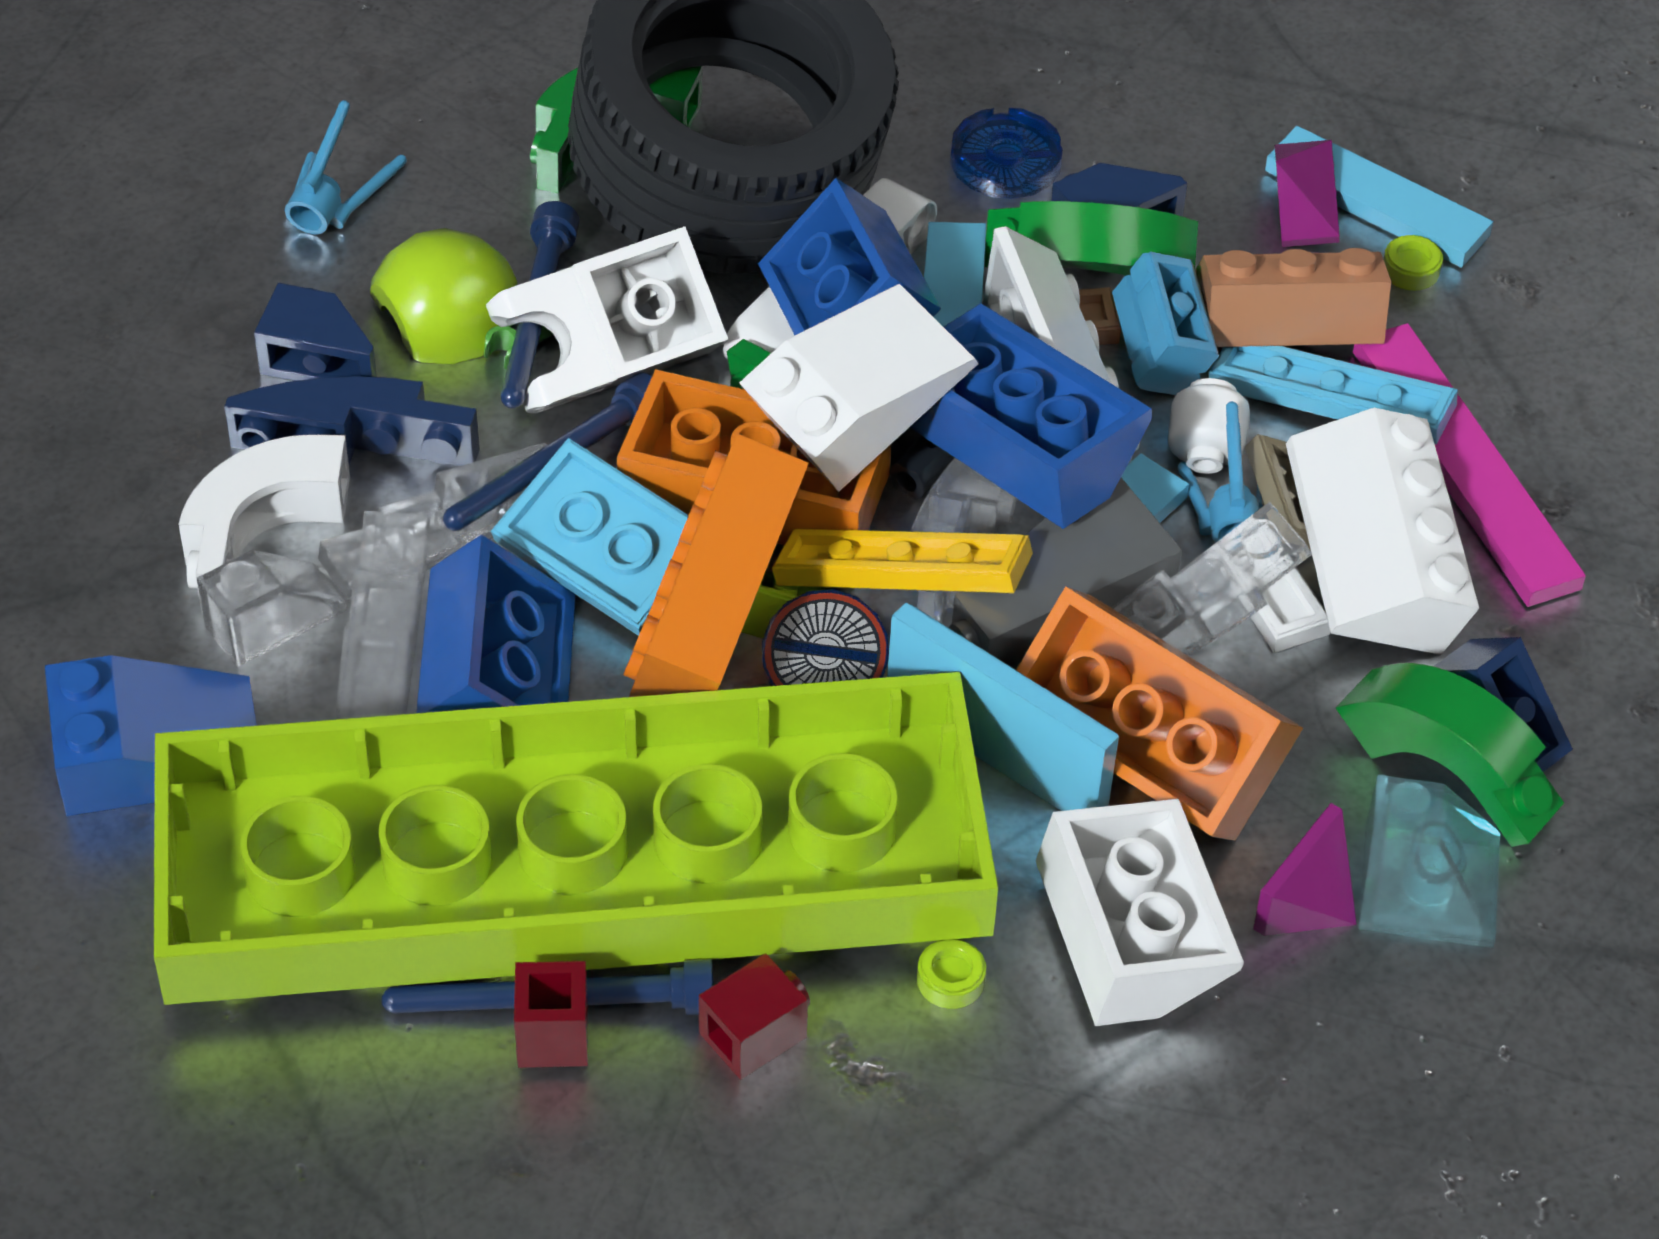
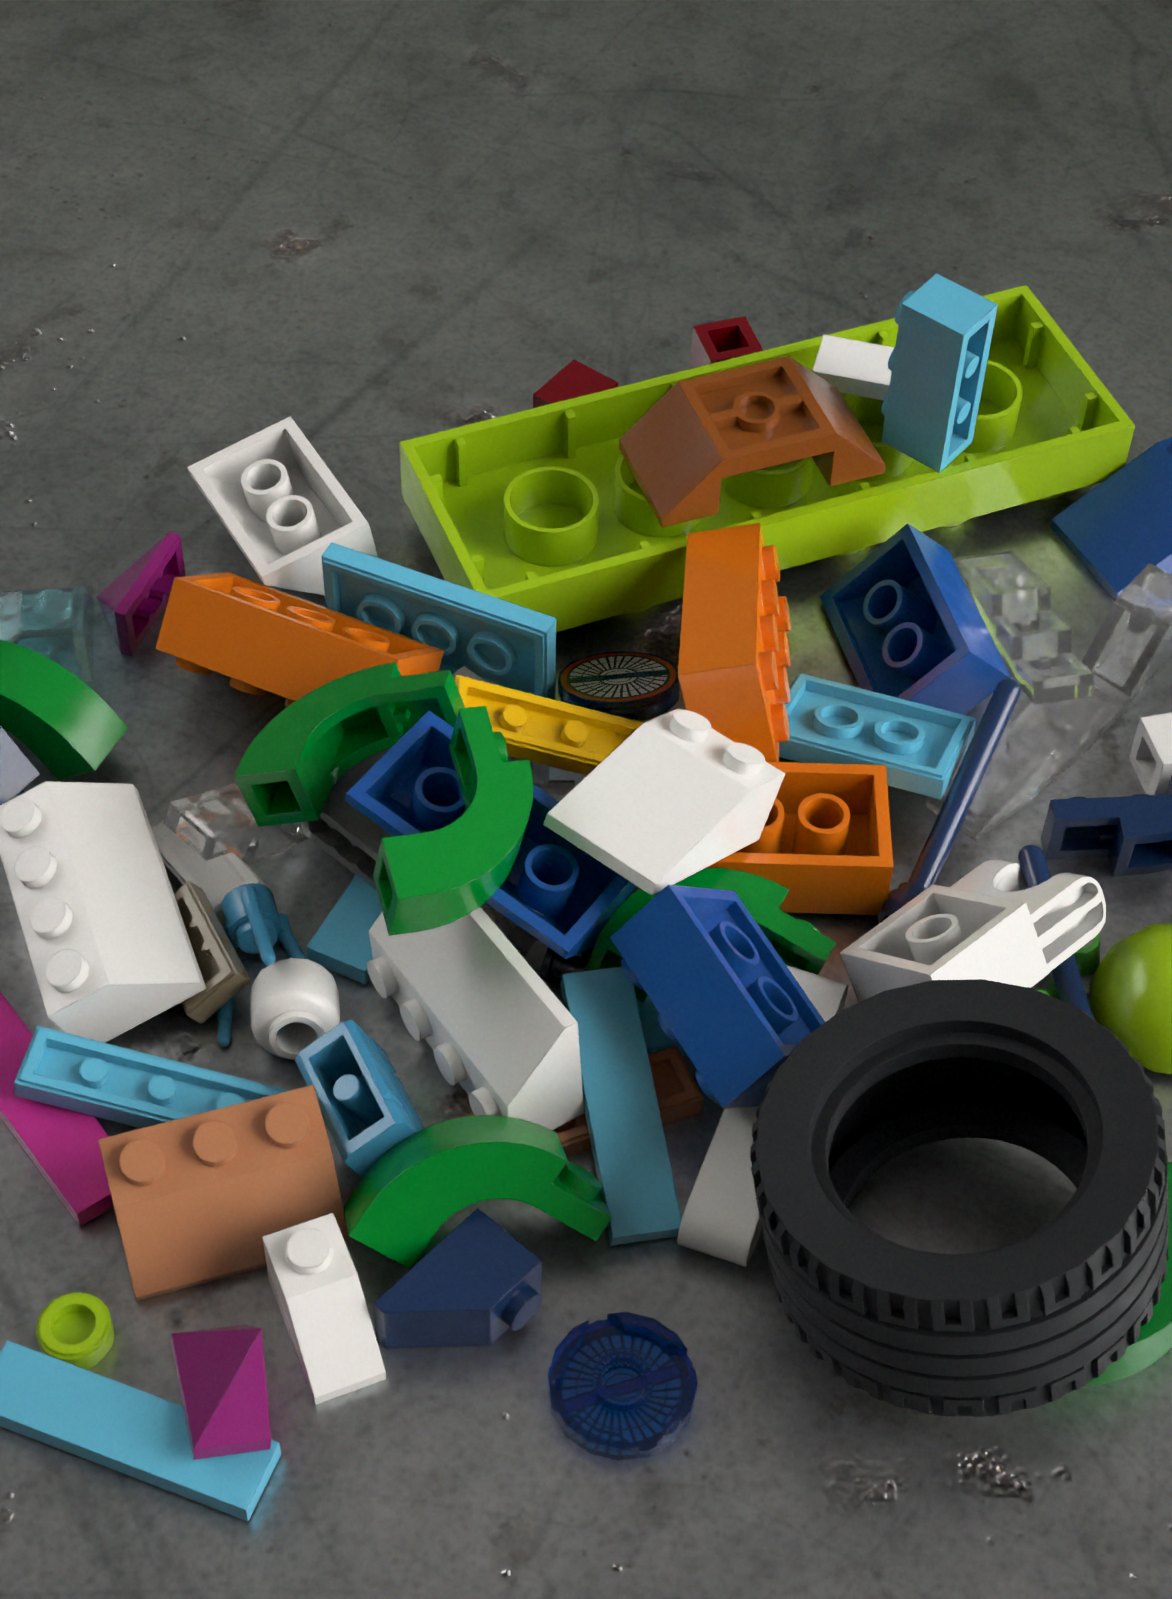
camera: 165 degrees right, 0 degrees up
none -> green arch [234,662,465,827]
none -> white slope [262,1213,386,1405]
none -> green arch [373,706,534,936]
none -> dark orange slope [619,356,886,528]
none -> white tile [812,335,894,401]
none -> medium azure brick [881,273,998,473]

